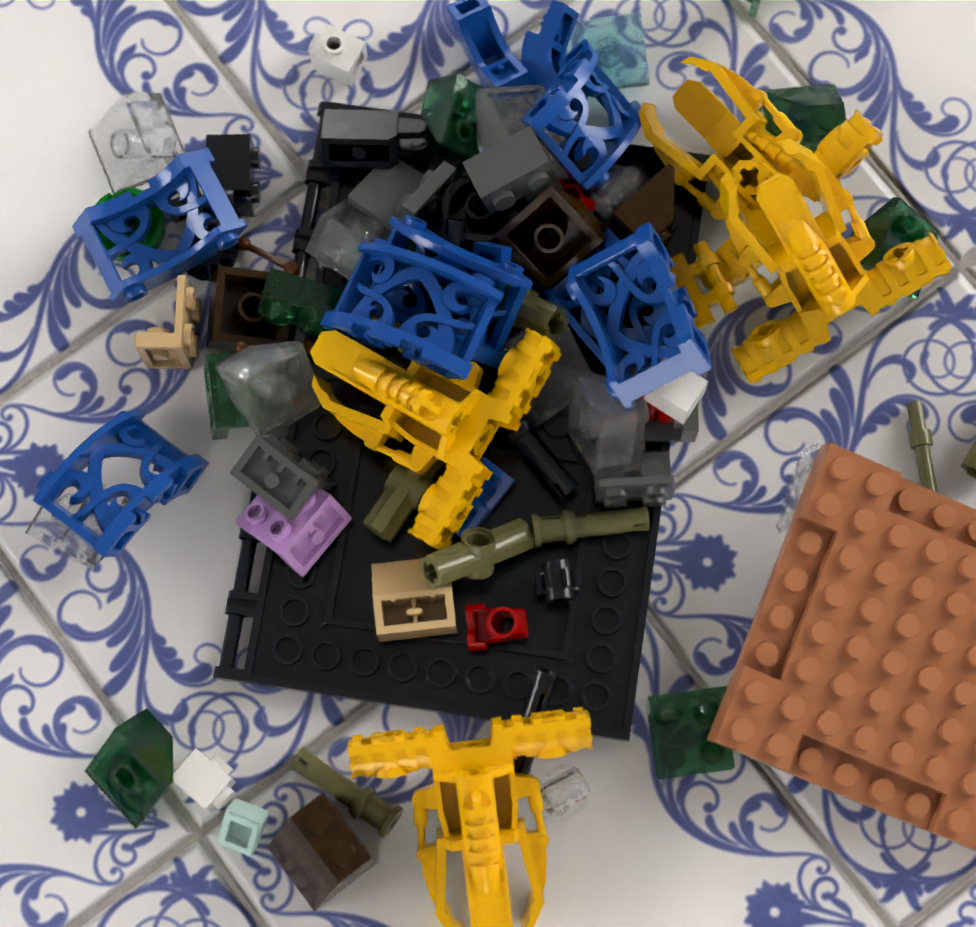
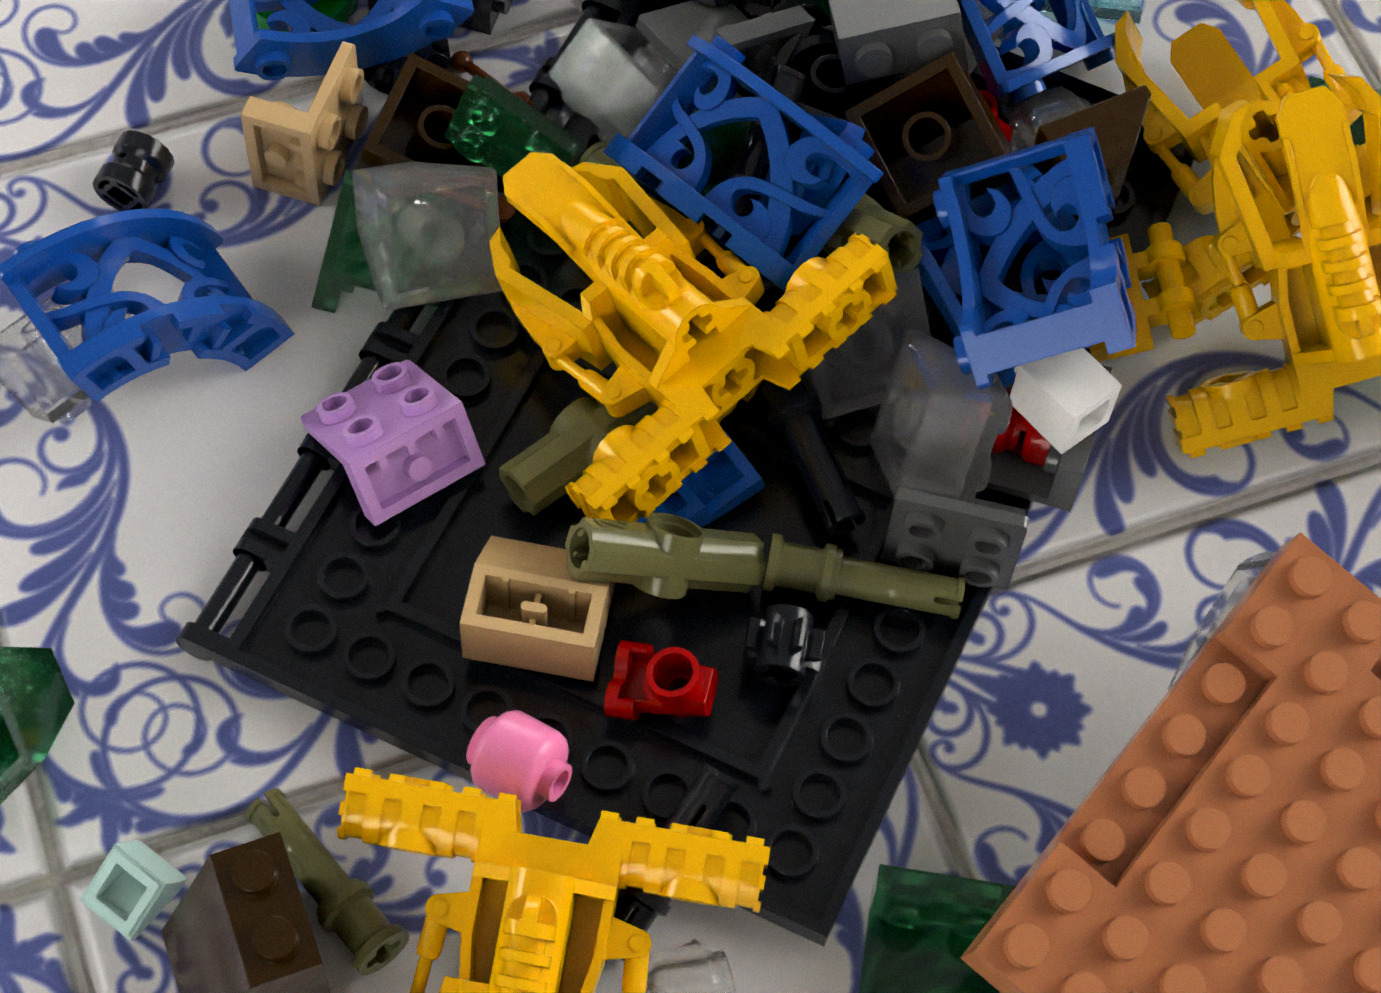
camera: 10 degrees right, 15 degrees down
white brick [170,748,236,812] -> none
dark grey bracket [230,434,336,520] -> none
blue fence [320,238,504,379] -> none
none -> black wheel [92,130,175,211]
none -> bright pink head [466,710,572,812]

